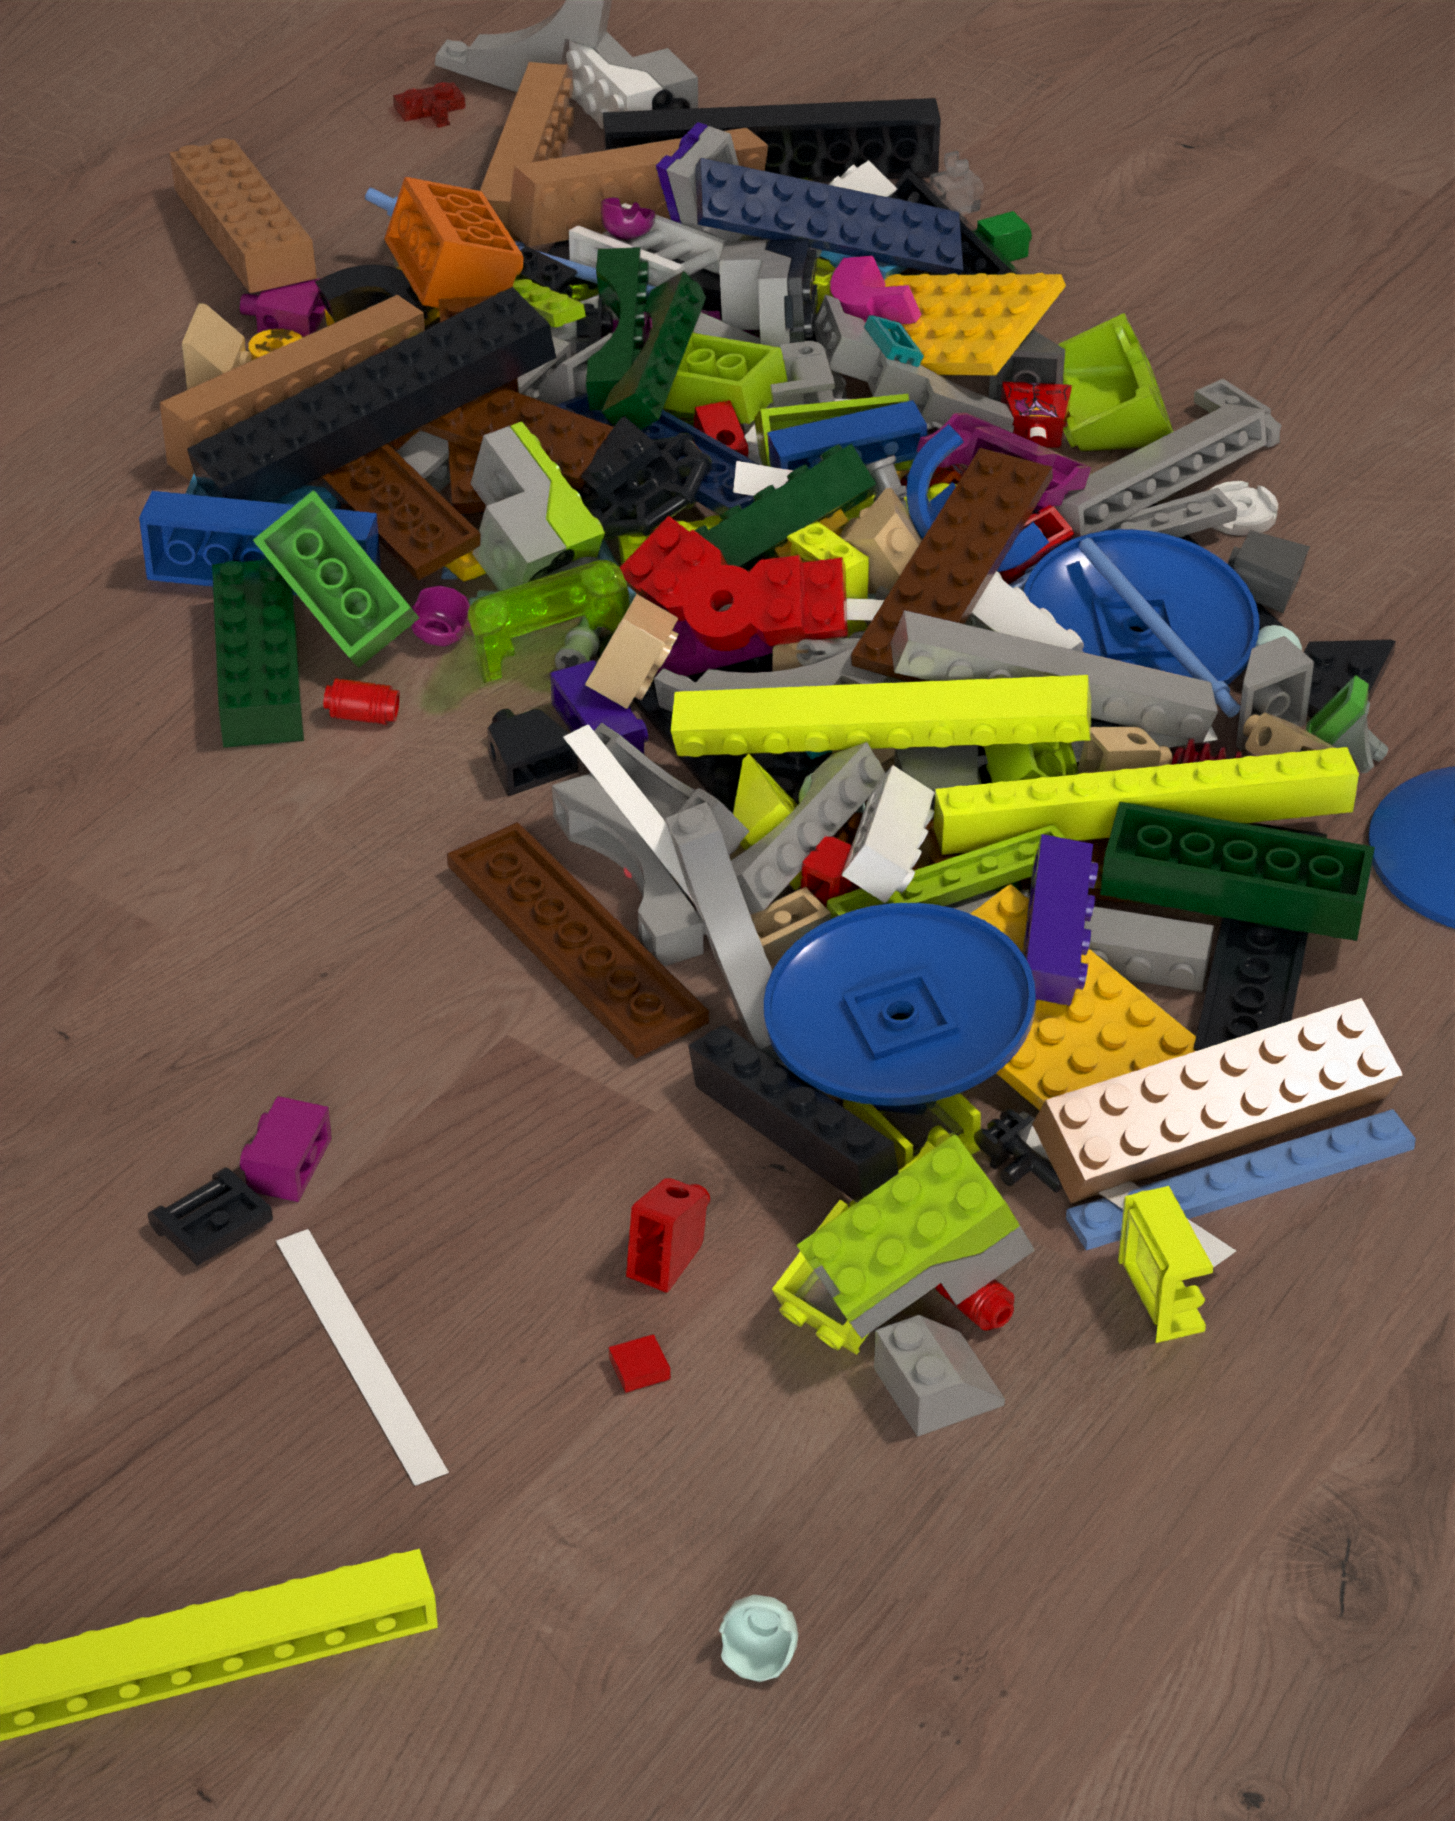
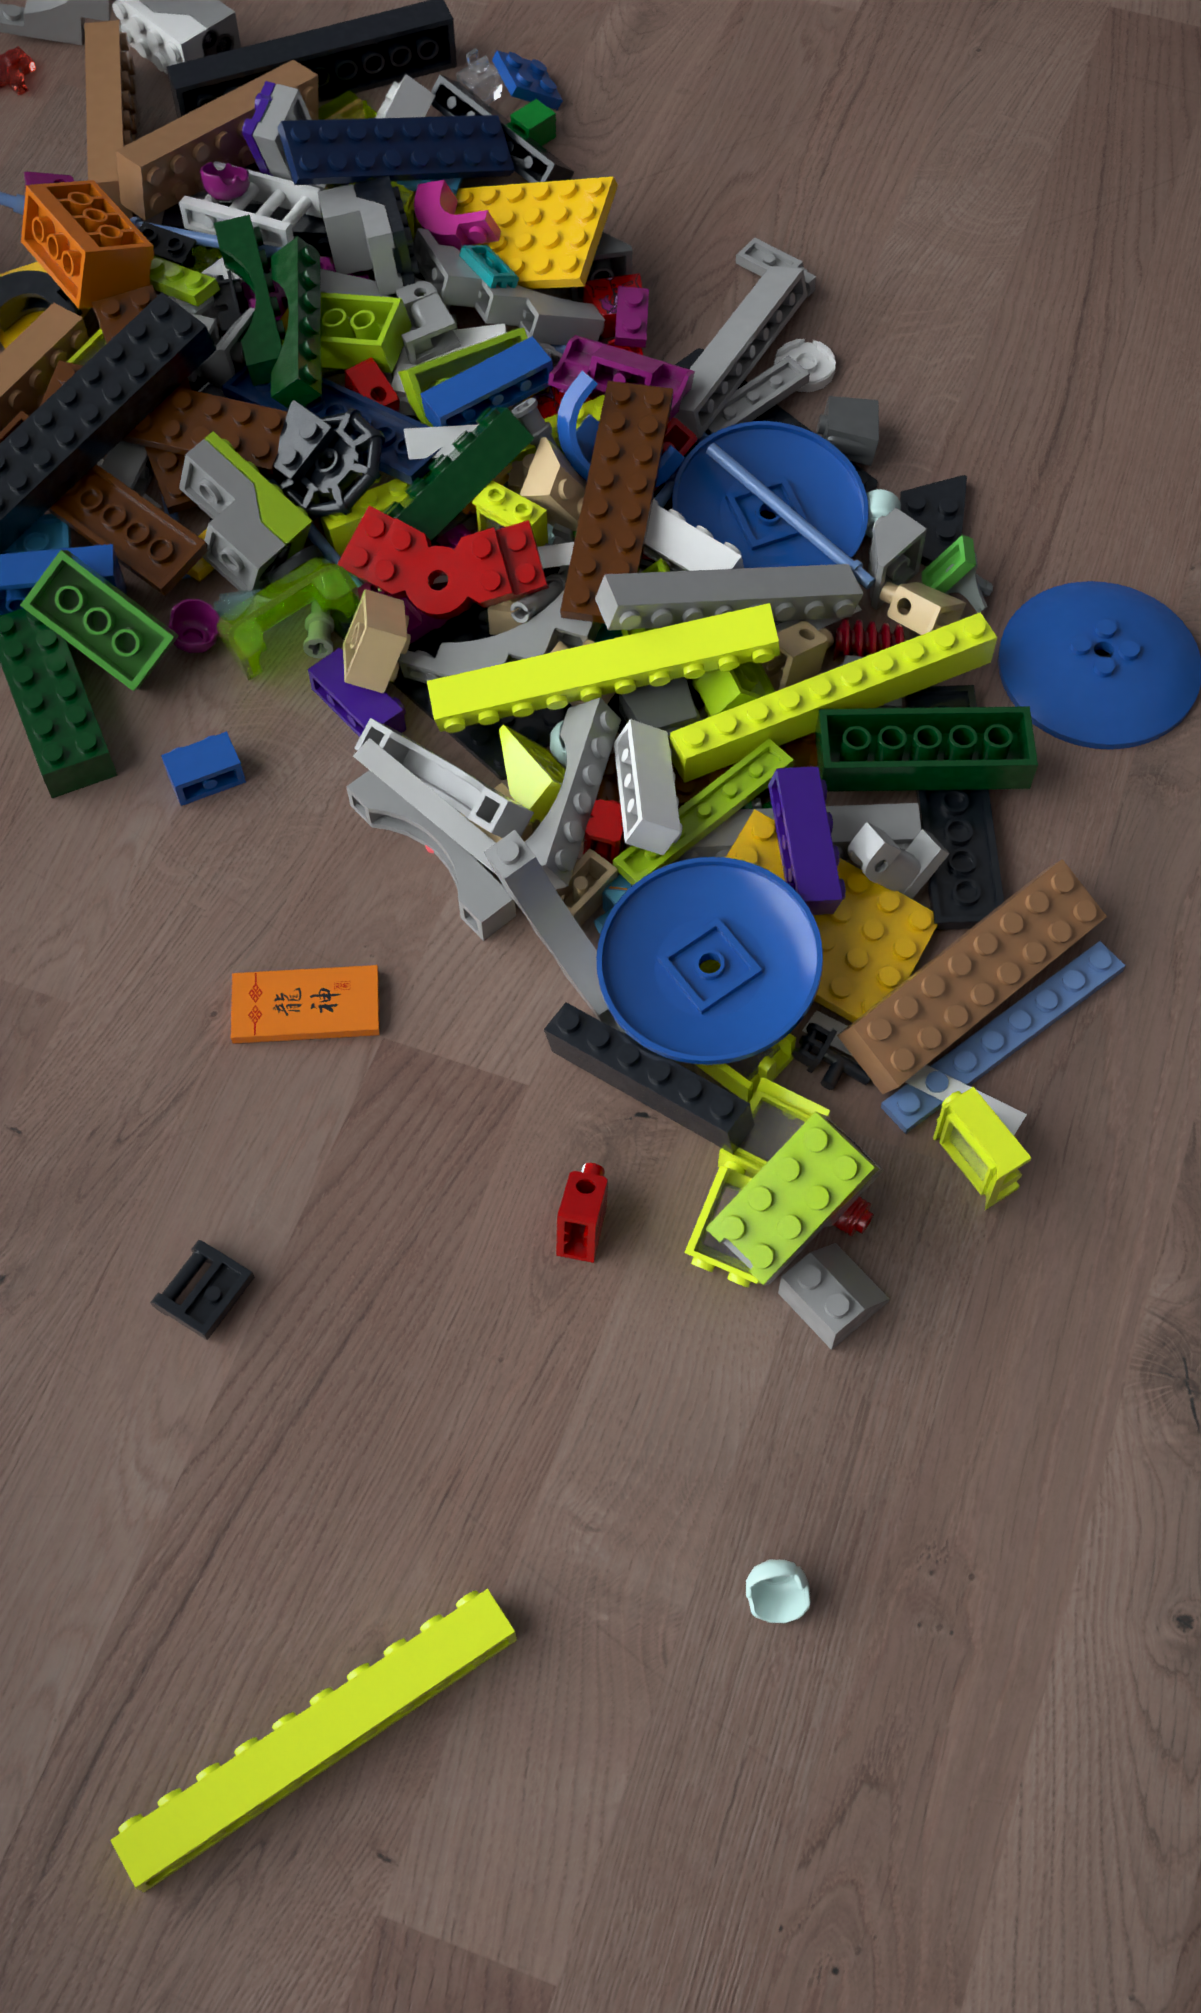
camera: 15 degrees left, 20 degrees up
magenta brick [240,1096,332,1202] -> none
white sticker [276,1229,449,1486] -> none
red head [323,678,400,725] -> none
reddish brown plate [447,822,709,1058] -> none
black torso [487,709,578,796] -> none
red tile [608,1334,671,1393] -> none
lime windscreen [1057,313,1174,451] -> none
none -> blue brick [161,732,246,806]
none -> orange tile [231,965,380,1044]
none -> blue plate [492,50,563,110]
none -> magenta plate [615,286,649,348]
none -> light grey piece [848,822,950,899]

